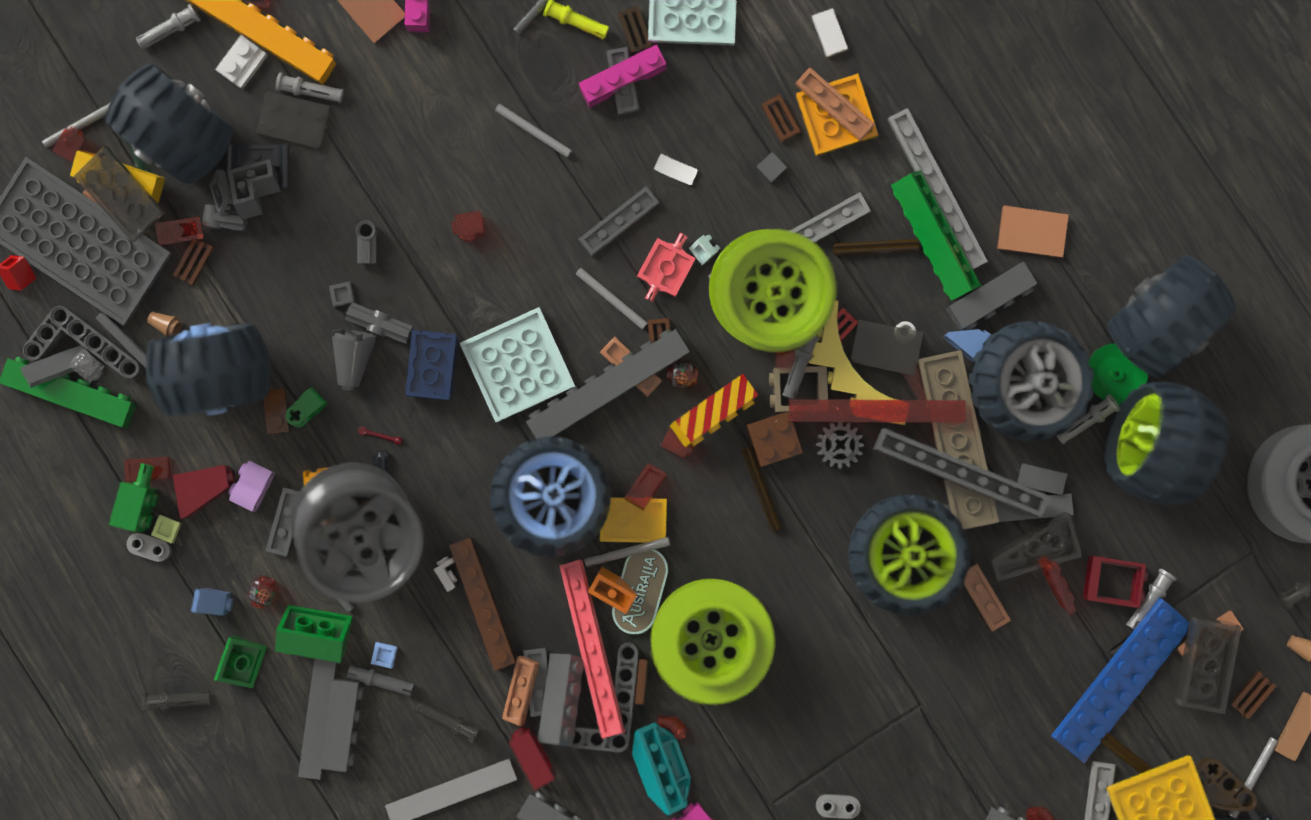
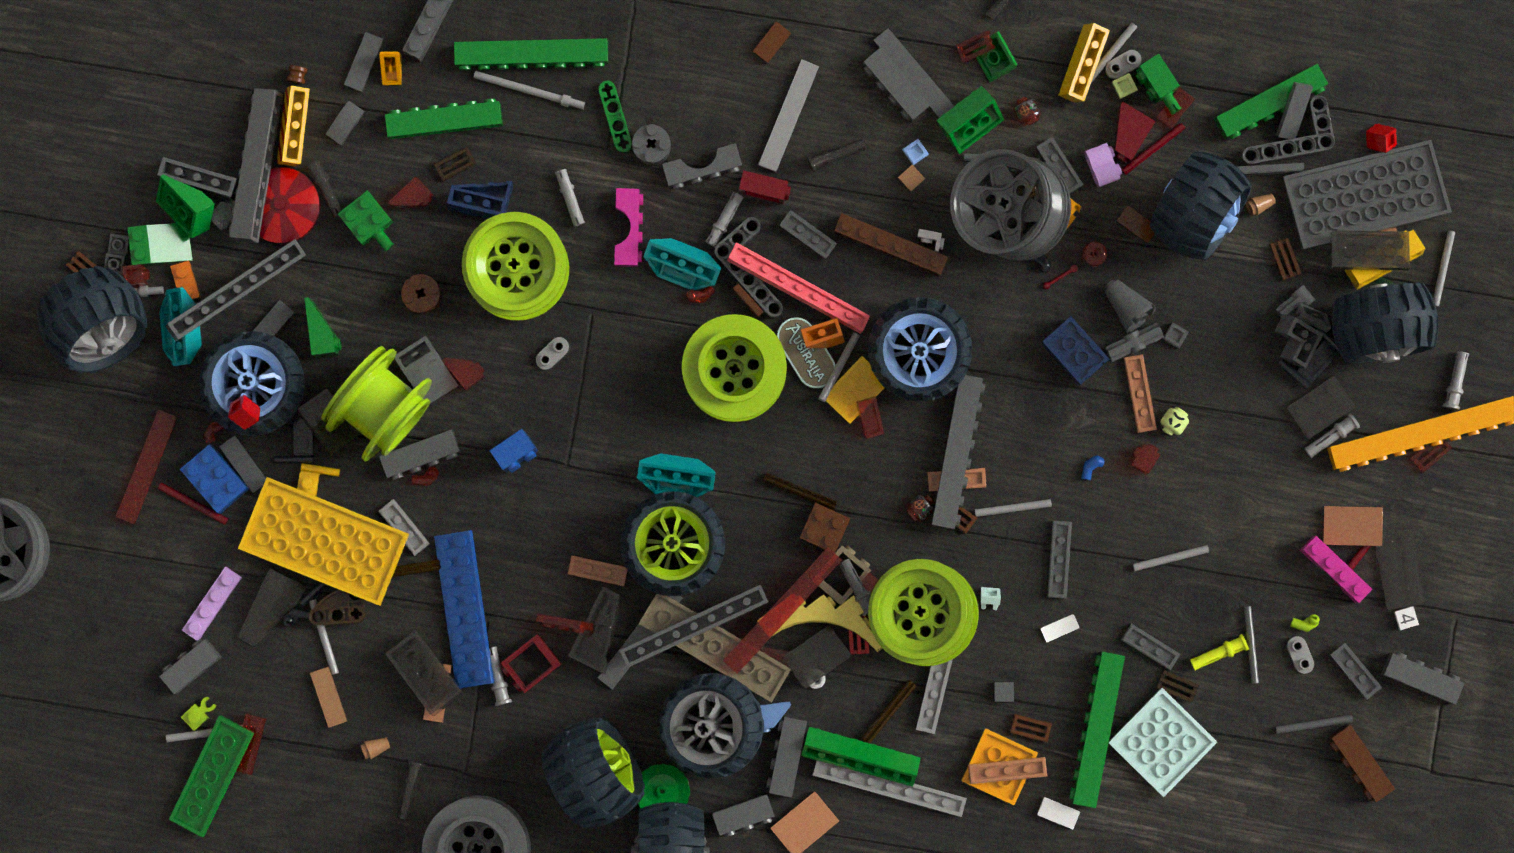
camera: 135 degrees right, 0 degrees up
clear red brick [52,126,86,162] -> none
clear bracket [68,349,105,383] -> none
clear red slope [155,216,204,245] -> none
medium blue slope [191,588,234,615] -> none
white plate [215,35,268,89] -> none
green piece [285,387,327,428] -> none
dark grey pin [347,665,414,697] -> none
dark grey piece [356,220,378,264] -> none
light aqua plate [460,307,575,423] -> none
nougat tile [502,655,540,726] -> none
dark grey brick [538,653,584,747] -> none
dark pink arch [579,44,666,108] -> none
coral plate [637,233,696,302] -> none
clear red brick [660,427,694,458] -> none
brick [670,374,758,447] -> none
dark grey gear [816,421,864,469] -> none
dark grey slope [1017,463,1068,495] -> none
light grey pin [1057,394,1121,444] -> none
reddish brown tile [1229,671,1276,719] -> none
none -> blue brick [490,429,538,473]
none -> teal wedge [637,453,716,497]
none -> light grey pin [705,192,743,247]
none -> dark grey brick [712,794,775,837]
none -> medium nougat tile [898,165,925,192]
none -> clear red tile [956,31,995,63]
none -> yellow brick [1058,23,1110,103]
none -> green brick [1069,651,1125,808]
none -> clear red head [1081,241,1107,267]
none -> blue arm [1081,455,1105,480]
none -> light grey bar [1091,23,1137,83]
none -> dark red bar [1121,123,1186,175]
none -> nougat tile [1123,354,1157,433]
none -> yellowish green head [1160,407,1189,436]

